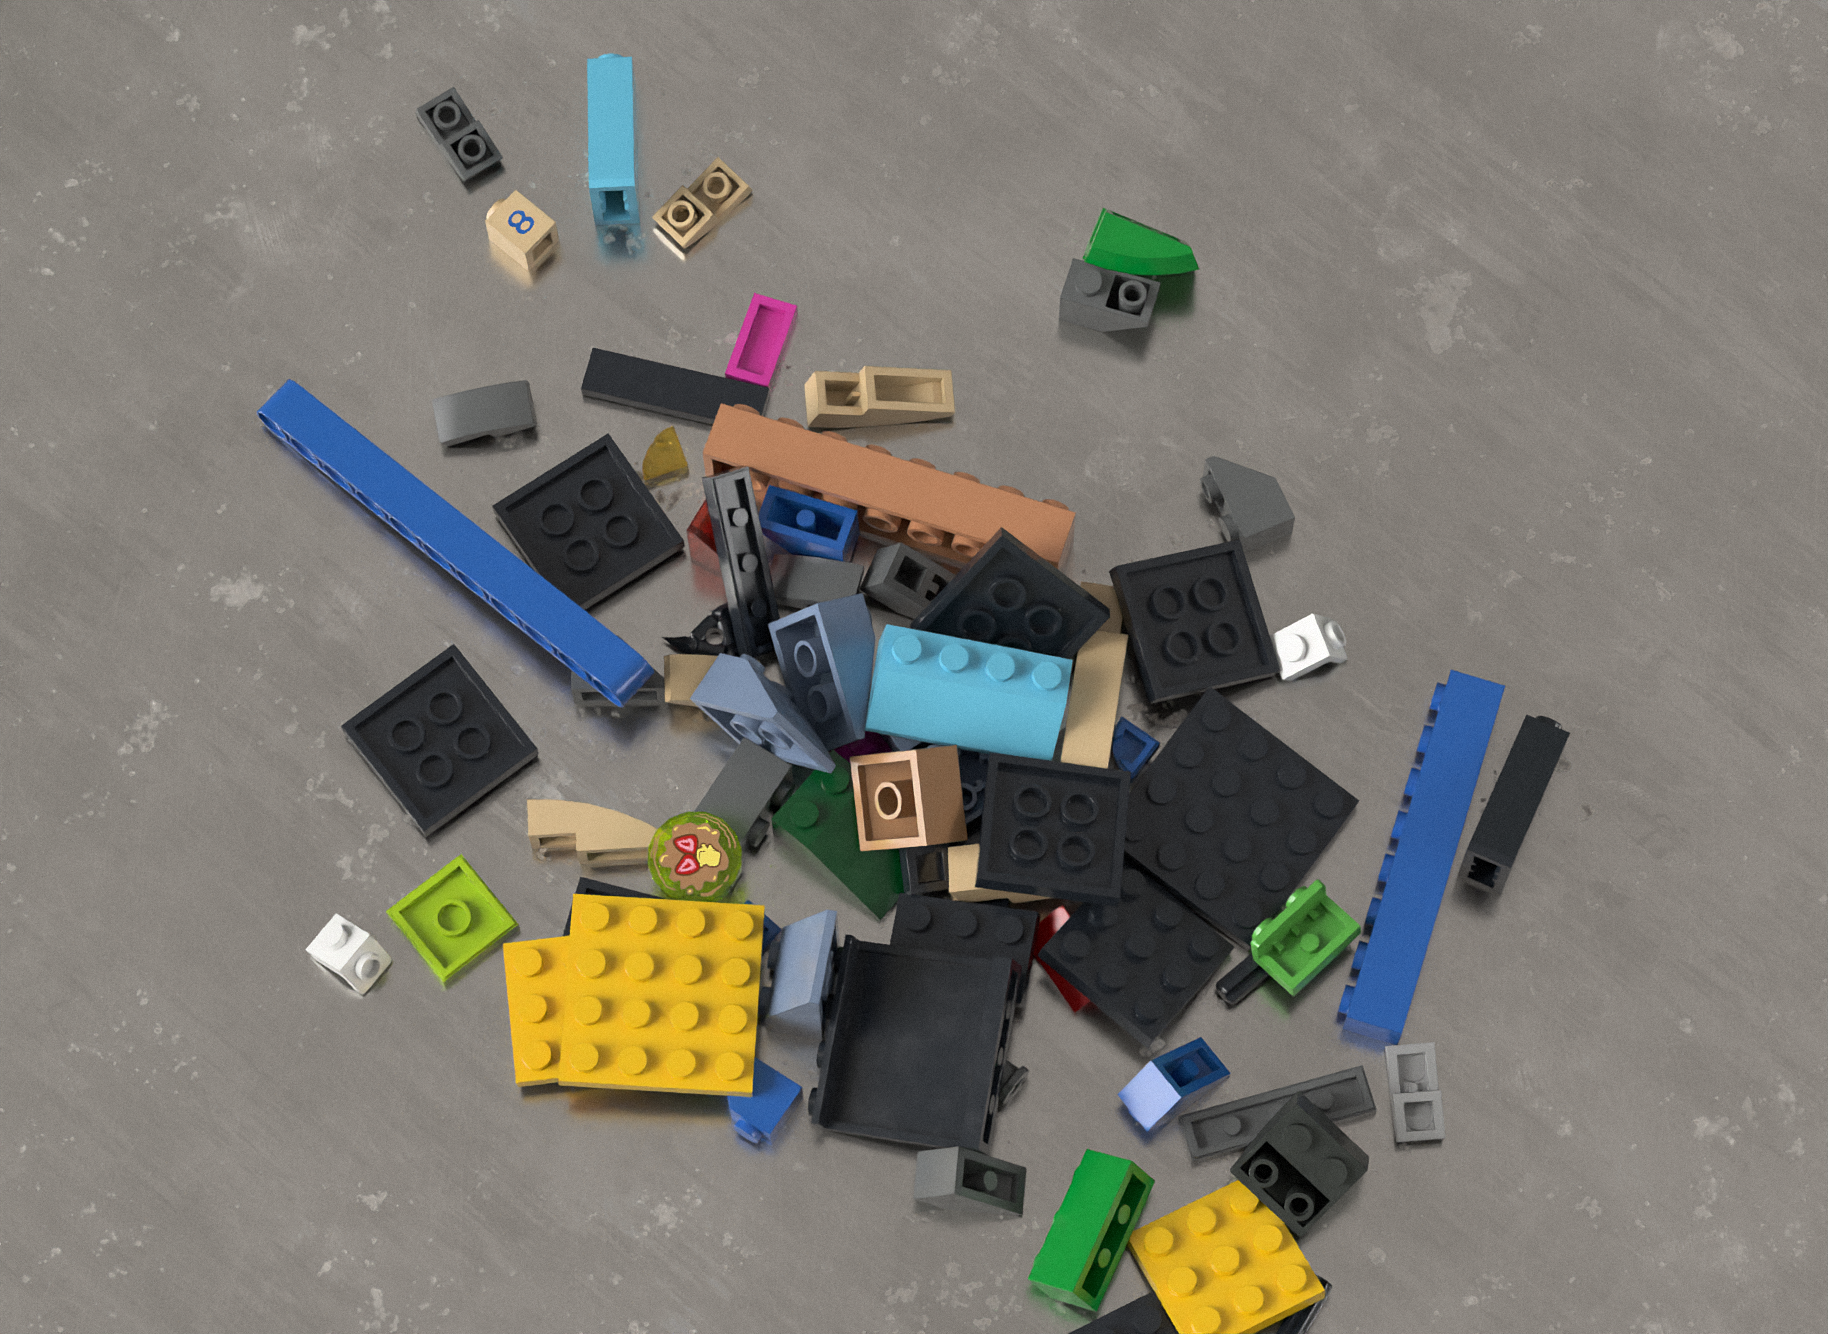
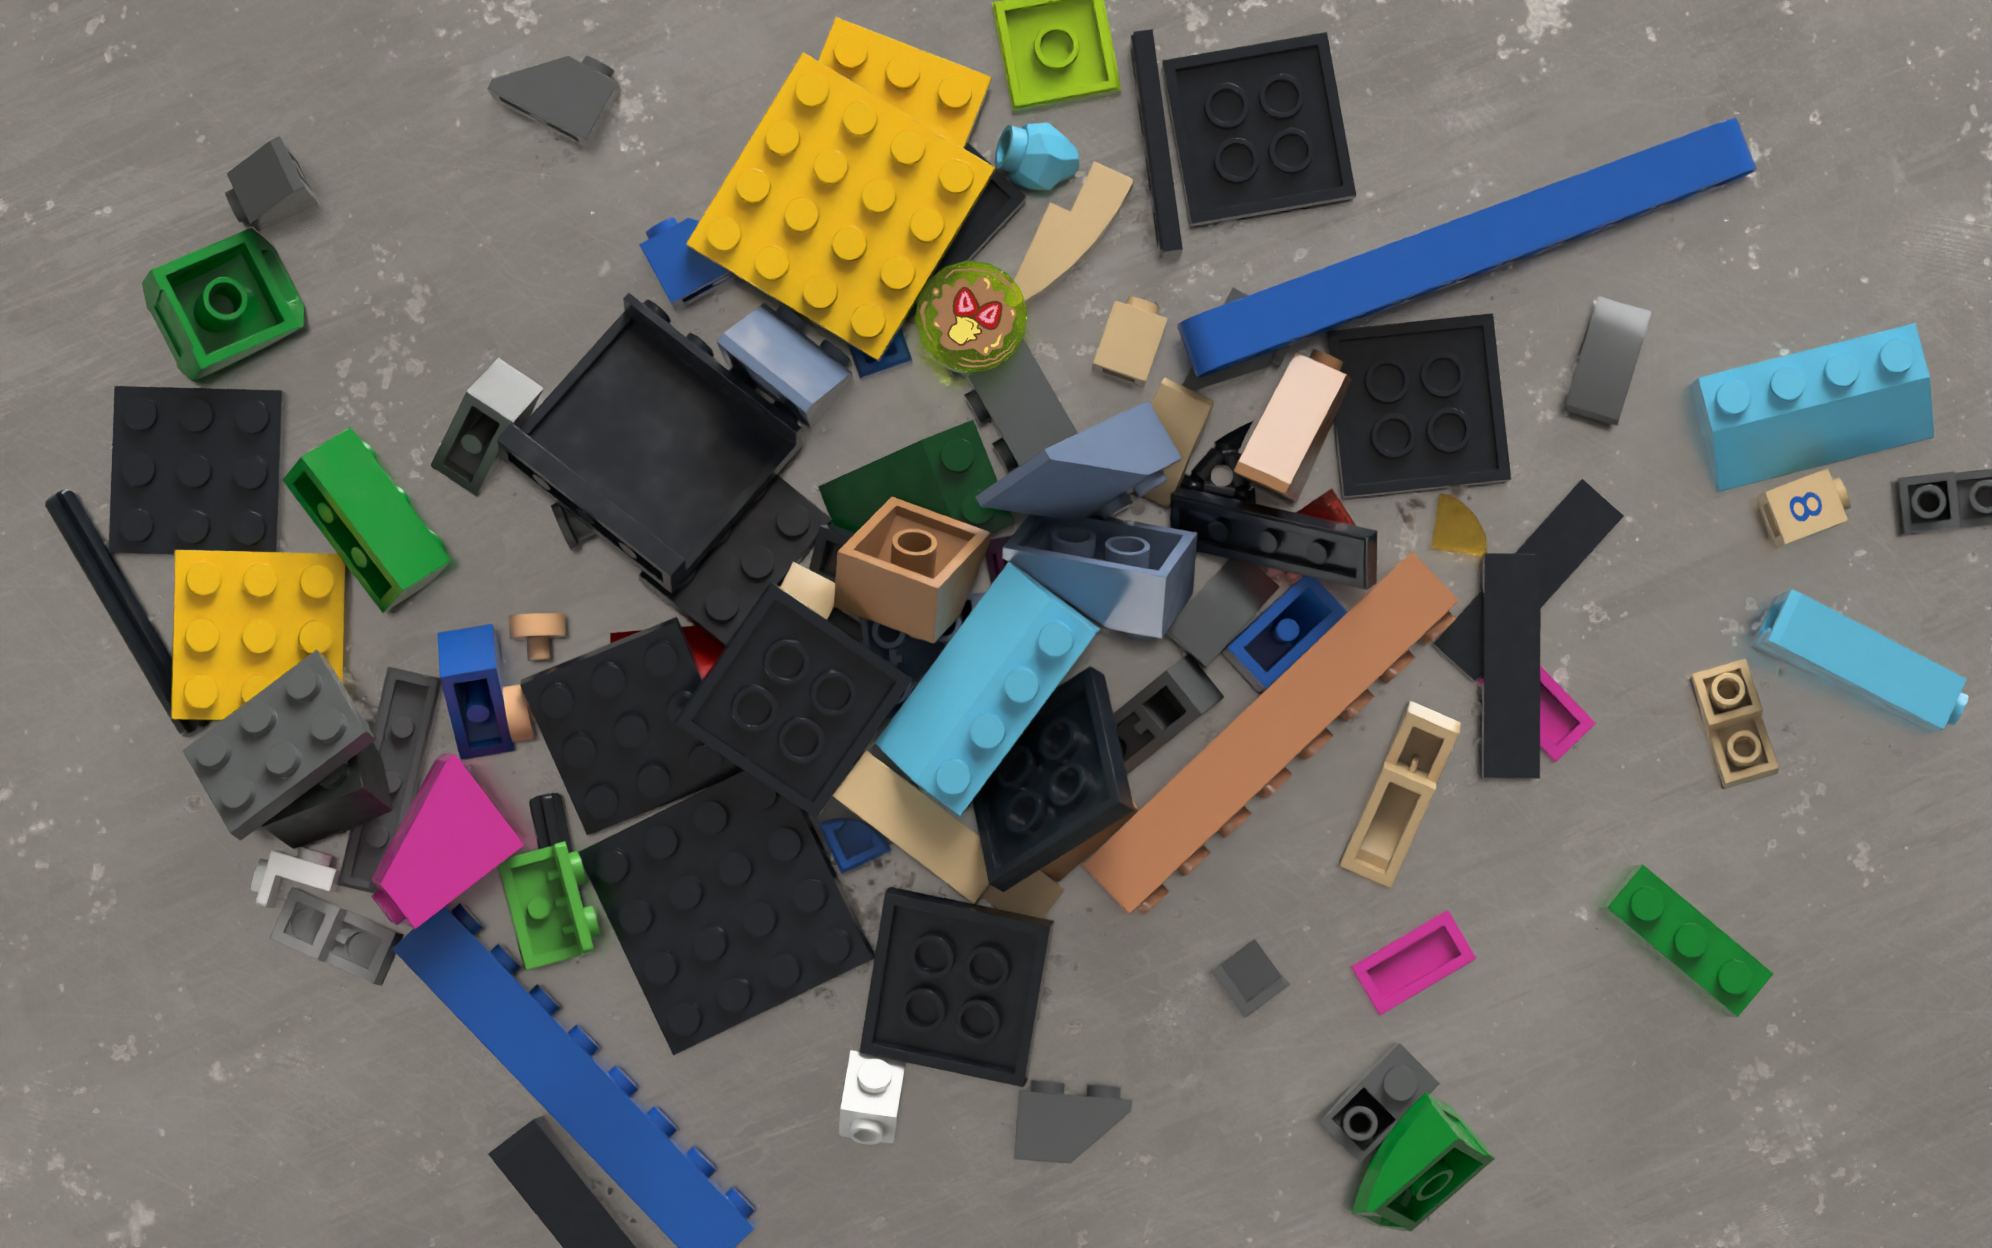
camera: 115 degrees right, 15 degrees up
none -> dark grey plate [182,650,376,841]
none -> white bracket [251,847,341,908]
none -> dark pink slope [371,753,524,929]
none -> dark grey slope [487,55,621,149]
none -> light nougat tile [503,684,536,742]
none -> light nougat tile [509,613,566,661]
none -> medium azure rock [995,122,1080,190]
none -> tan brick [1092,296,1168,388]
none -> black tile [1130,29,1183,259]
none -> dark grey panel [1209,939,1290,1018]
none -> slope [1234,349,1352,502]
none -> dark pink tile [1350,910,1477,1015]
none -> black tile [1482,553,1541,779]
none -> green brick [1599,864,1774,1017]
none -> medium azure slope [1689,323,1934,492]

